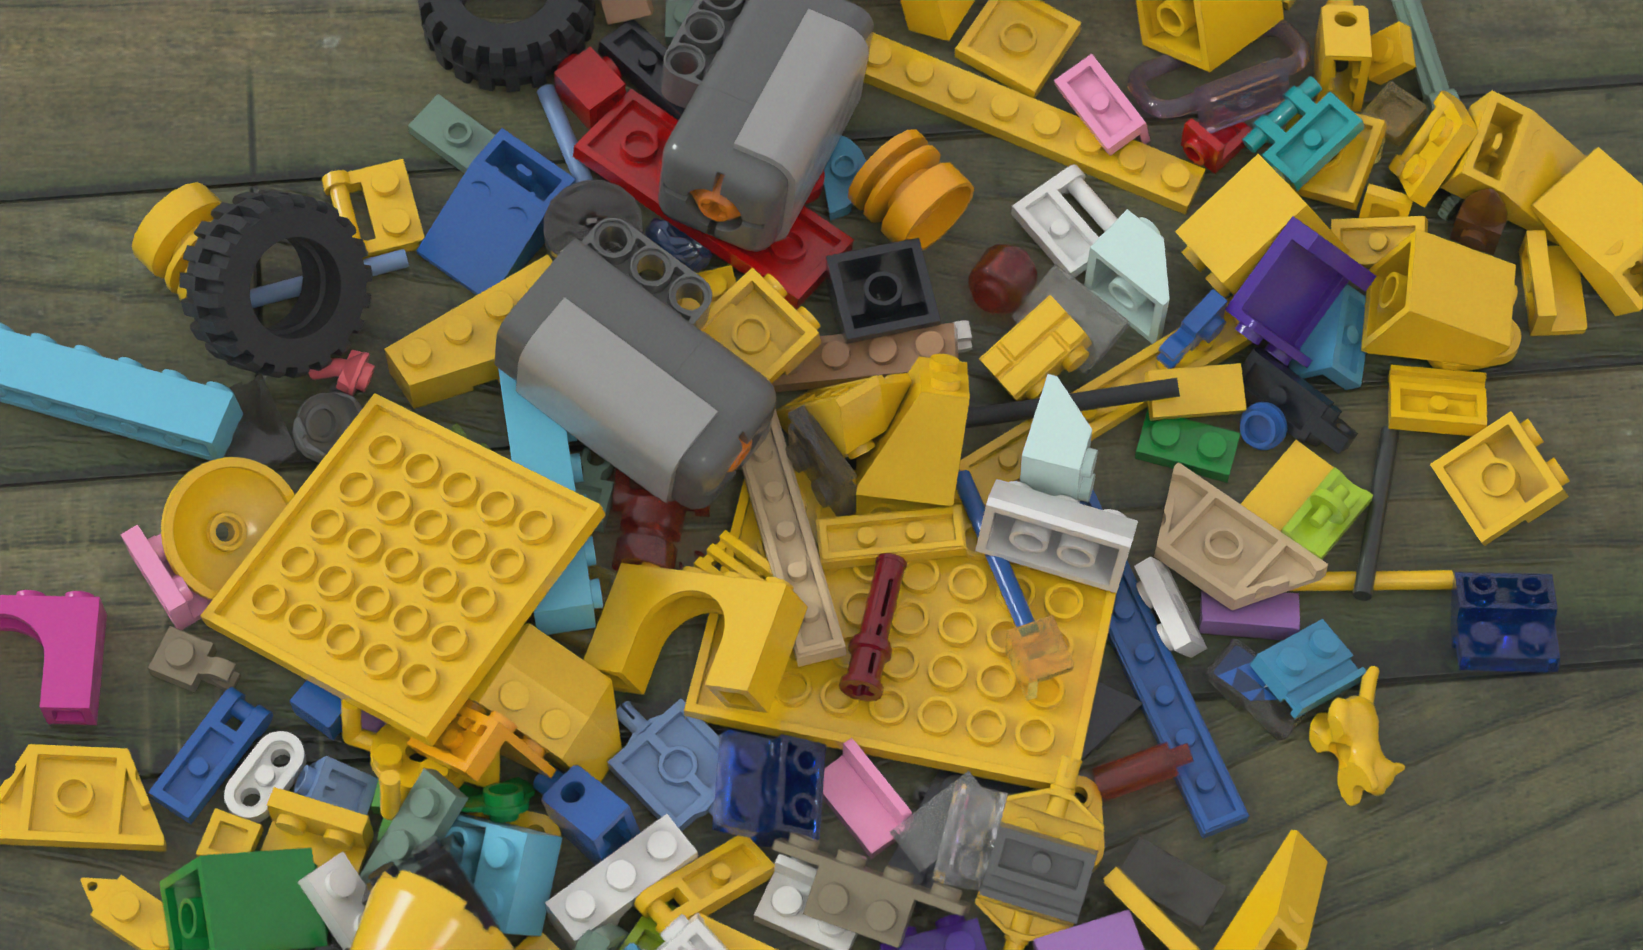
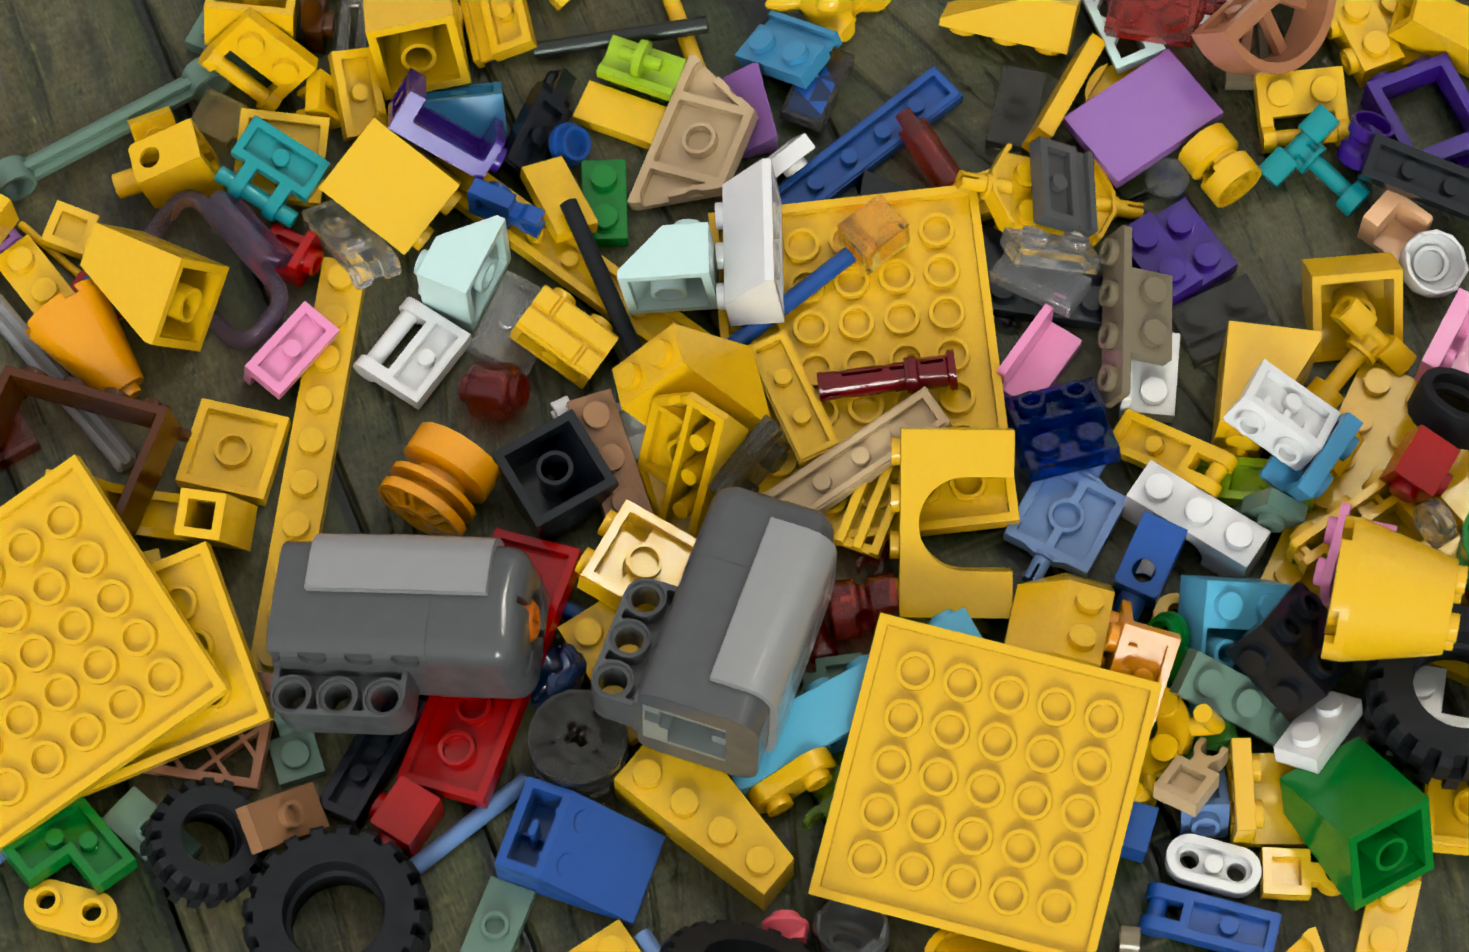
camera: 105 degrees left, 0 degrees up
none -> clear plate [302,199,401,290]
none -> yellow plate [747,747,837,817]
none -> tan plate [1153,737,1229,817]

